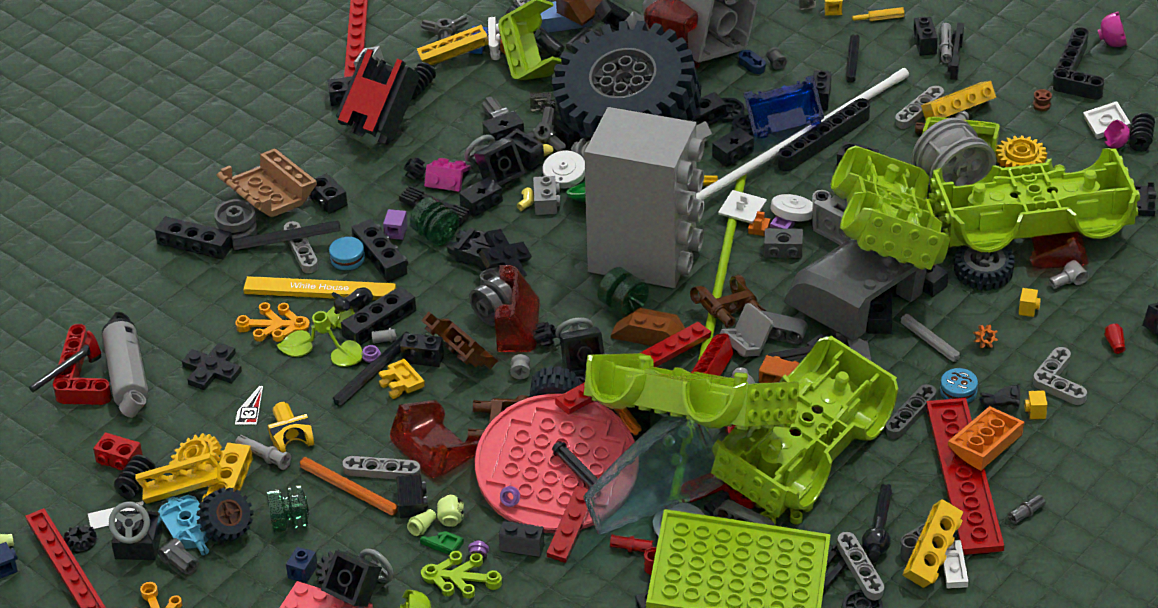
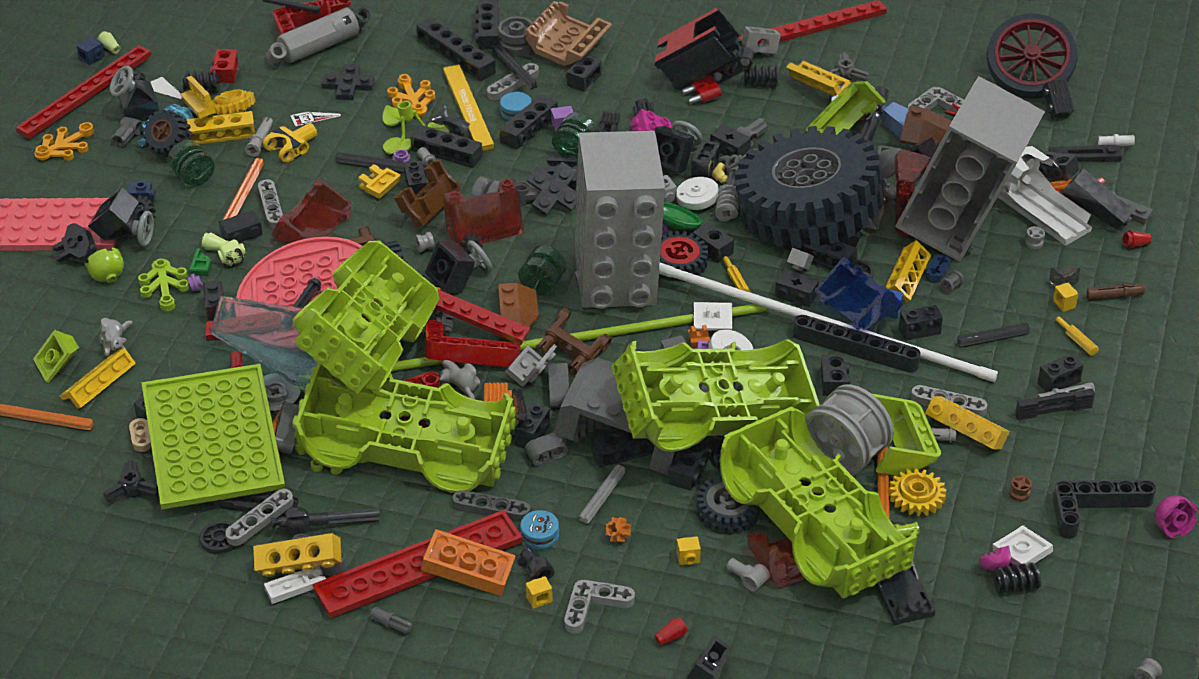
camera: 65 degrees right, 0 degrees up
medium lavender plate [500,486,520,507] -> none
none -> black brick [416,17,496,82]
none -> red piece [682,75,722,104]
none -> yellow fence [884,240,931,303]

